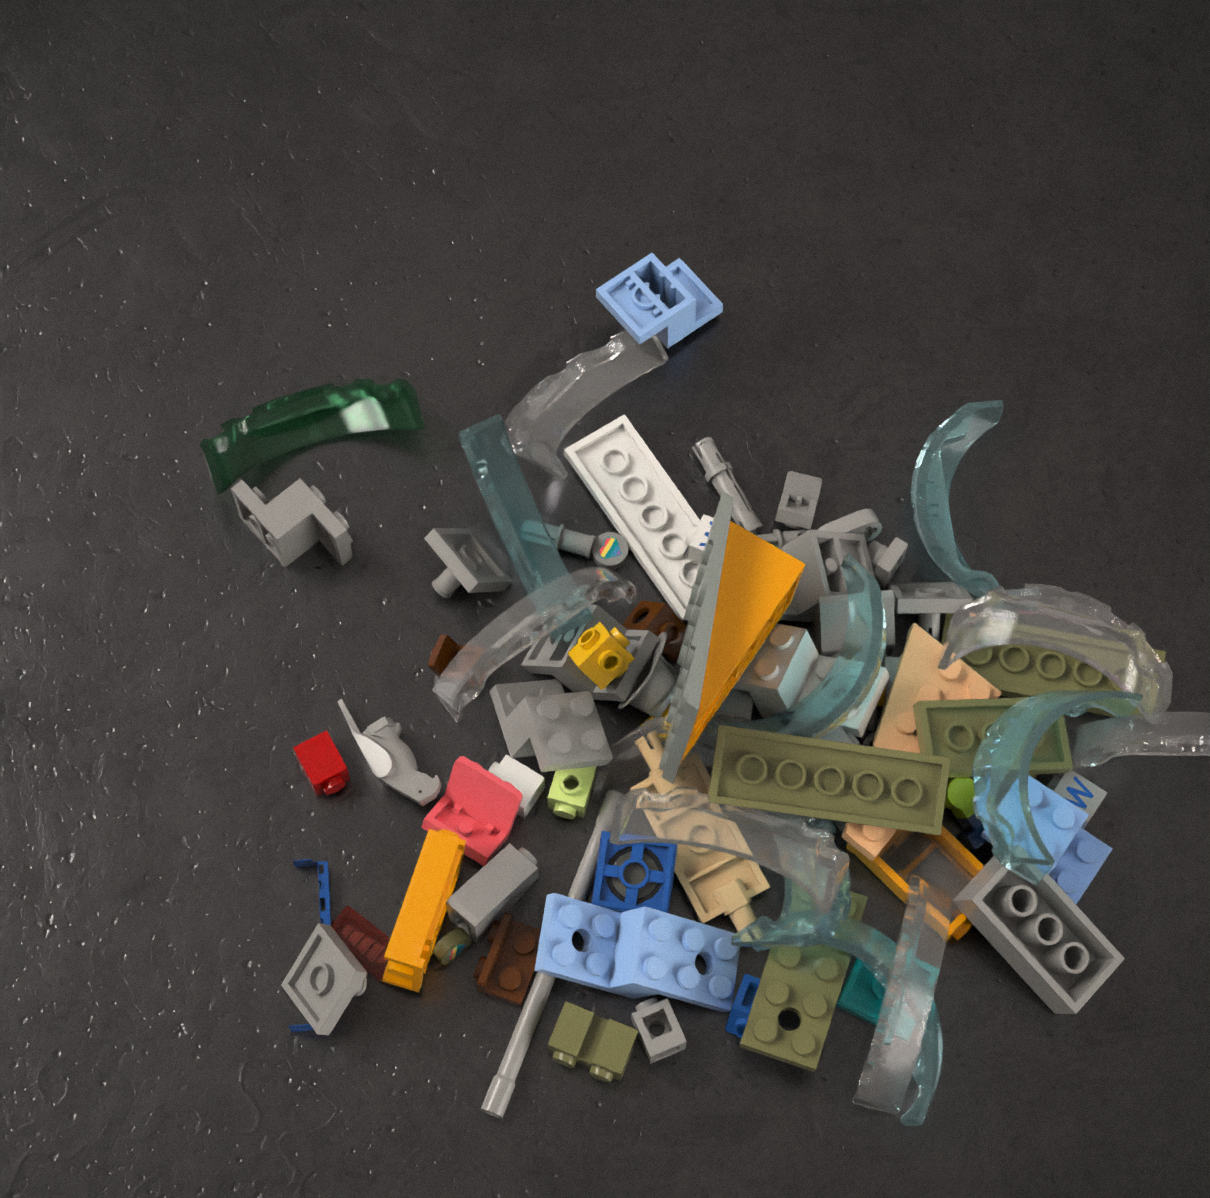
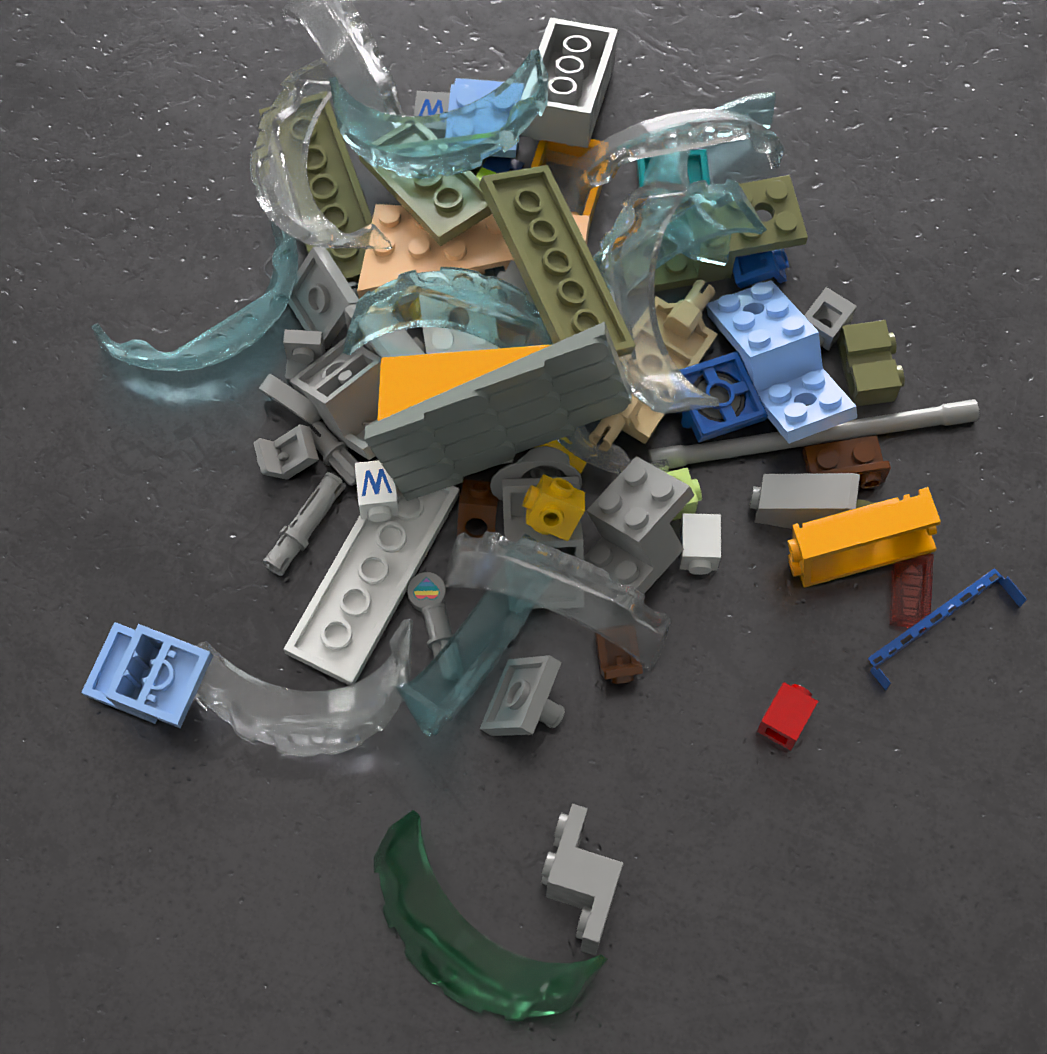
camera: 120 degrees left, 0 degrees up
light grey tile [281,923,367,1036] -> none
light grey animal [337,699,442,806] -> none
coral bracket [421,756,523,866] -> none

